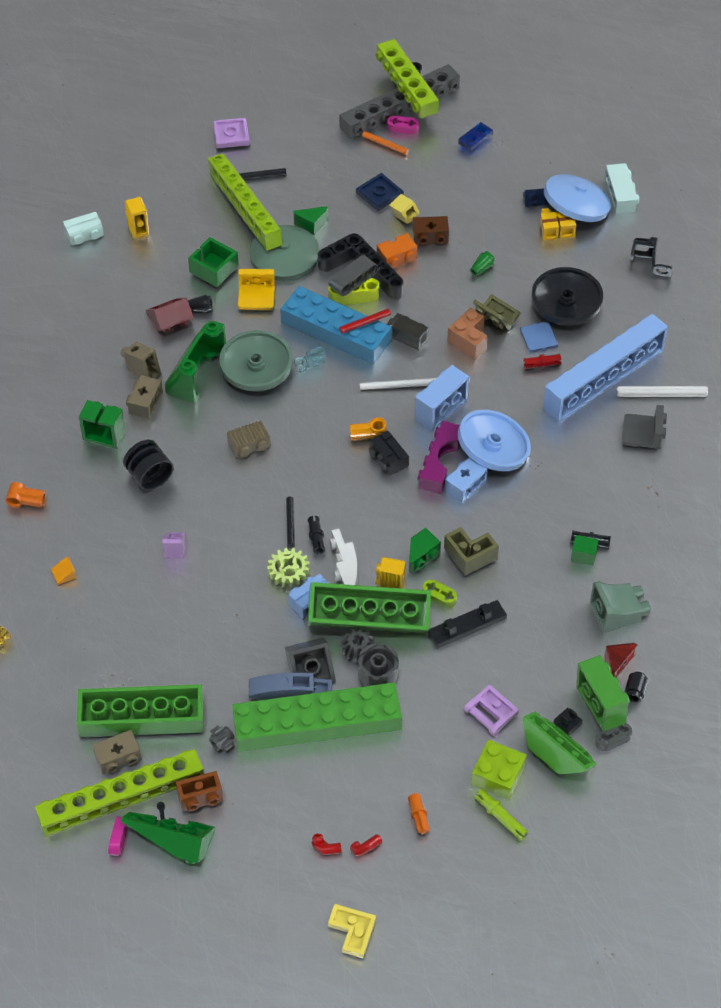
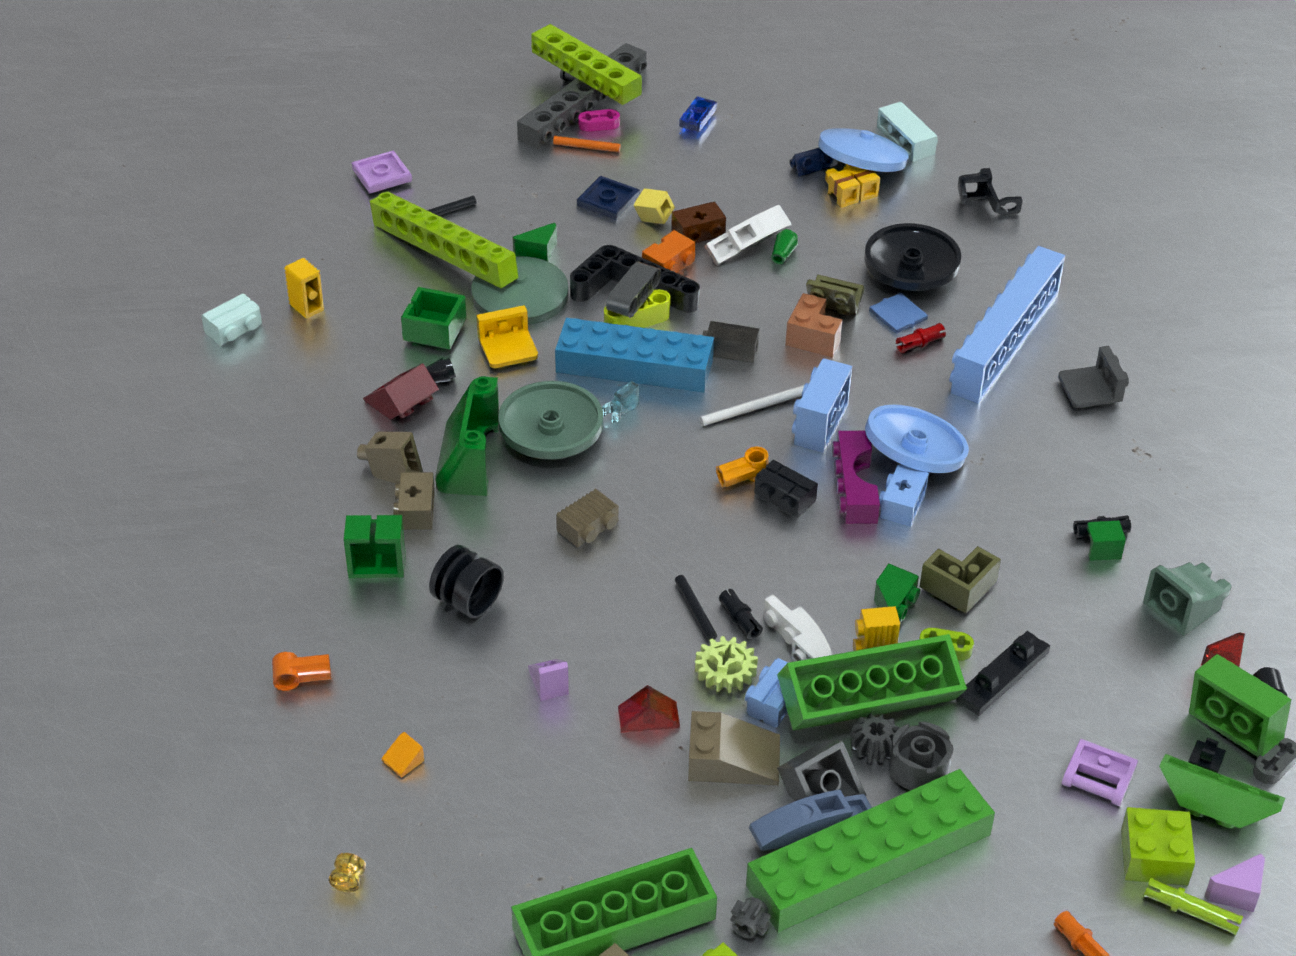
camera: 20 degrees left, 10 degrees down
red bar [339,309,391,334] -> none
white axle [616,386,708,397] -> none
none -> clear red slope [618,685,680,733]
none -> dark tan slope [688,711,780,786]
none -> white slope [704,205,792,266]
none -> lavender slope [1205,854,1265,912]

